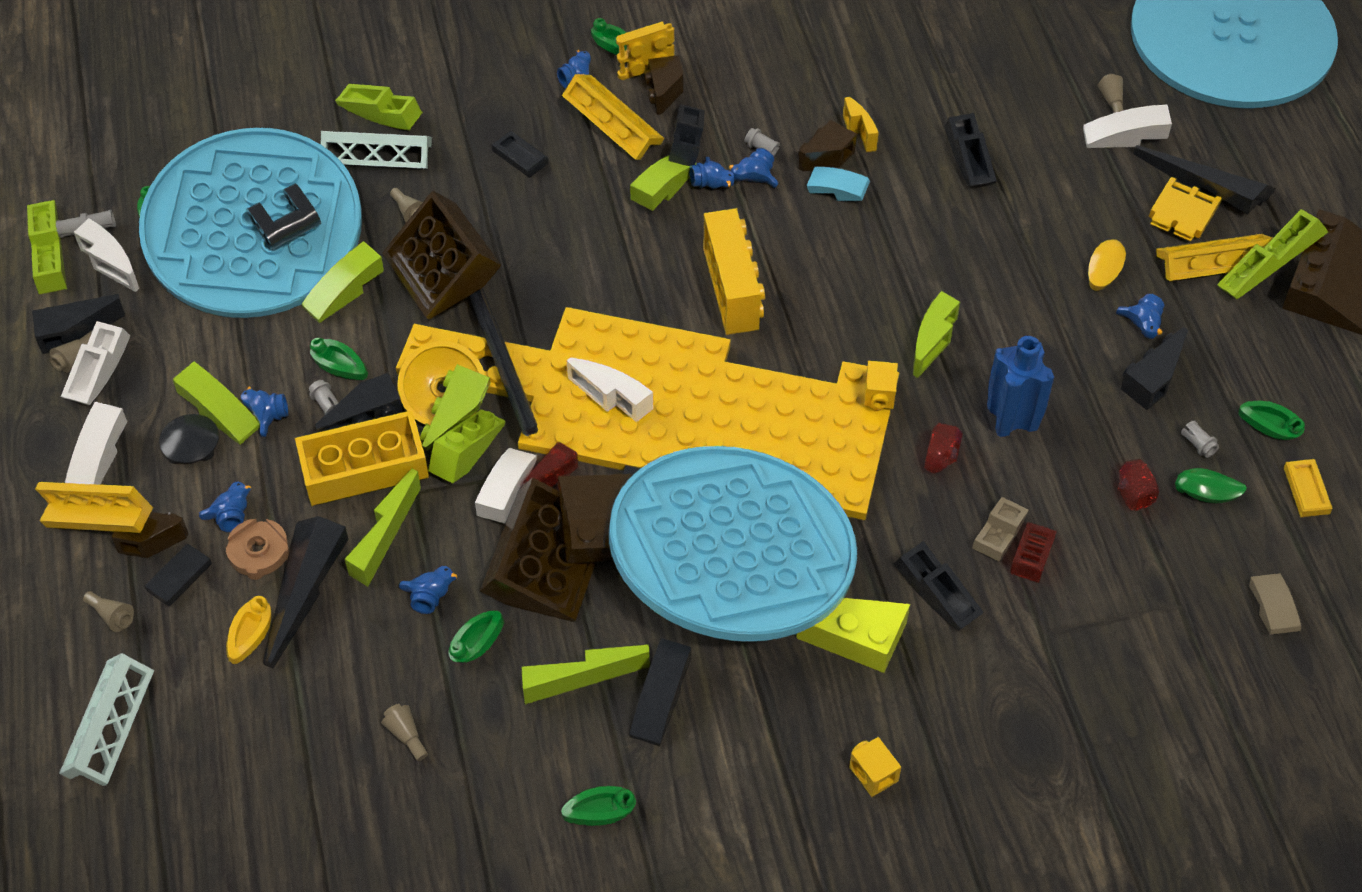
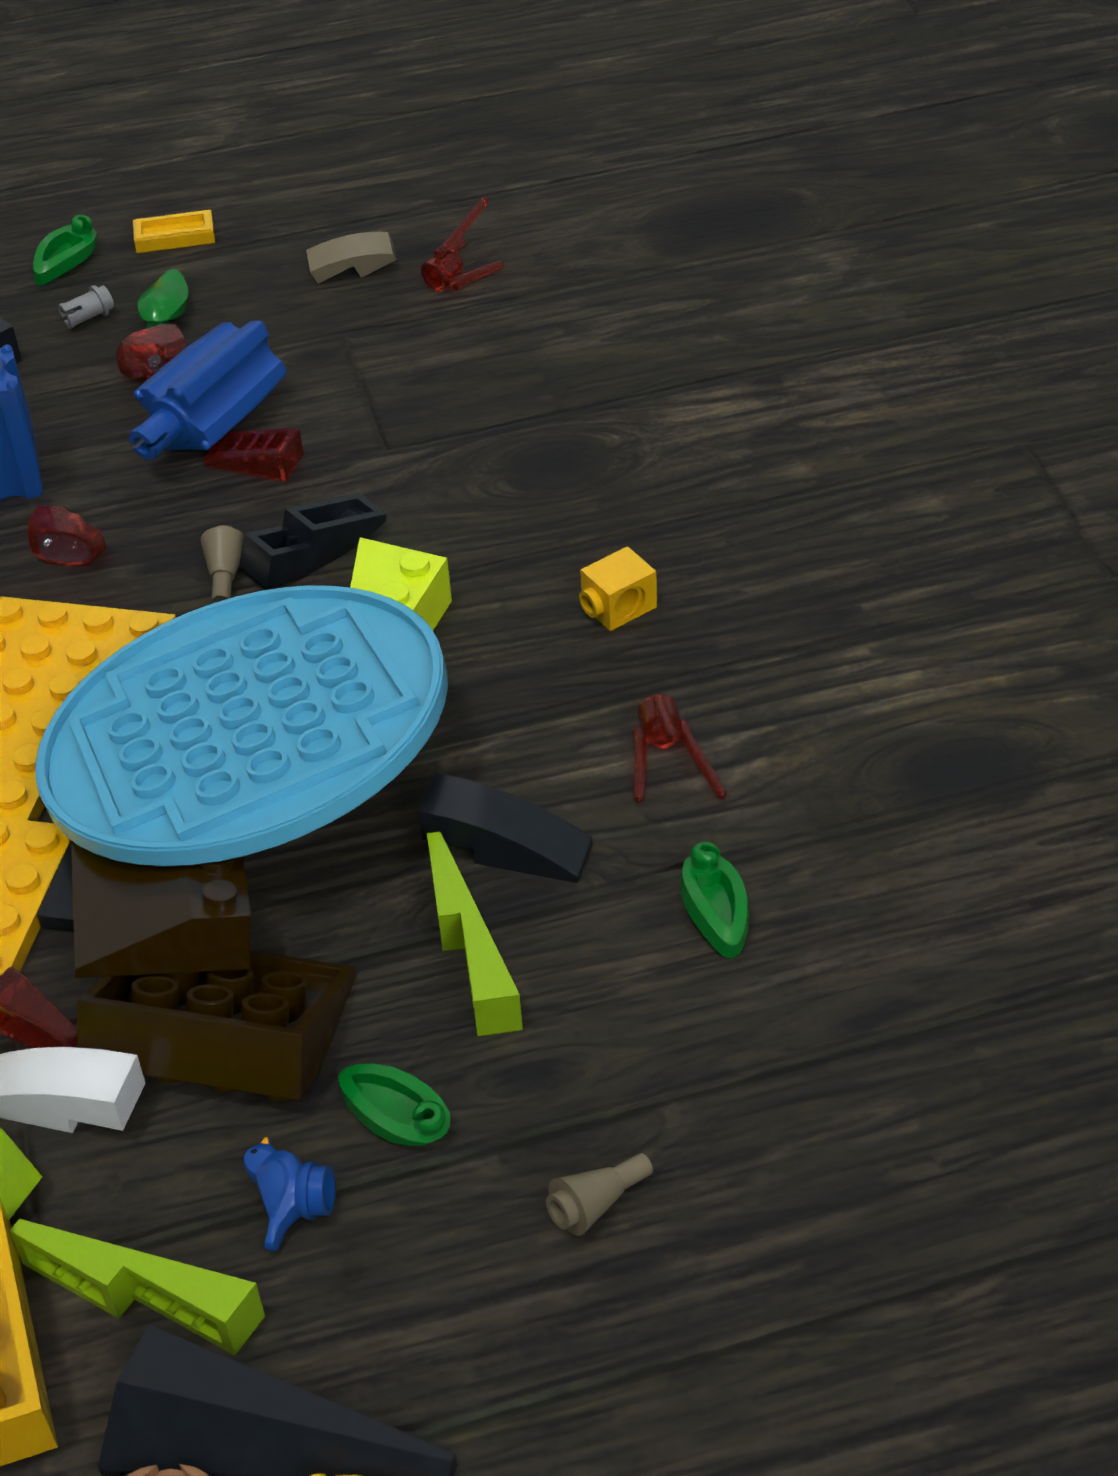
camera: 90 degrees left, 10 degrees down
dark tan slope [972,497,1029,562] -> none
none -> blue piece [129,320,287,460]
none -> dark tan cone [200,525,244,603]
none -> clear red plant [421,197,504,292]
none -> clear red plant [632,694,727,803]

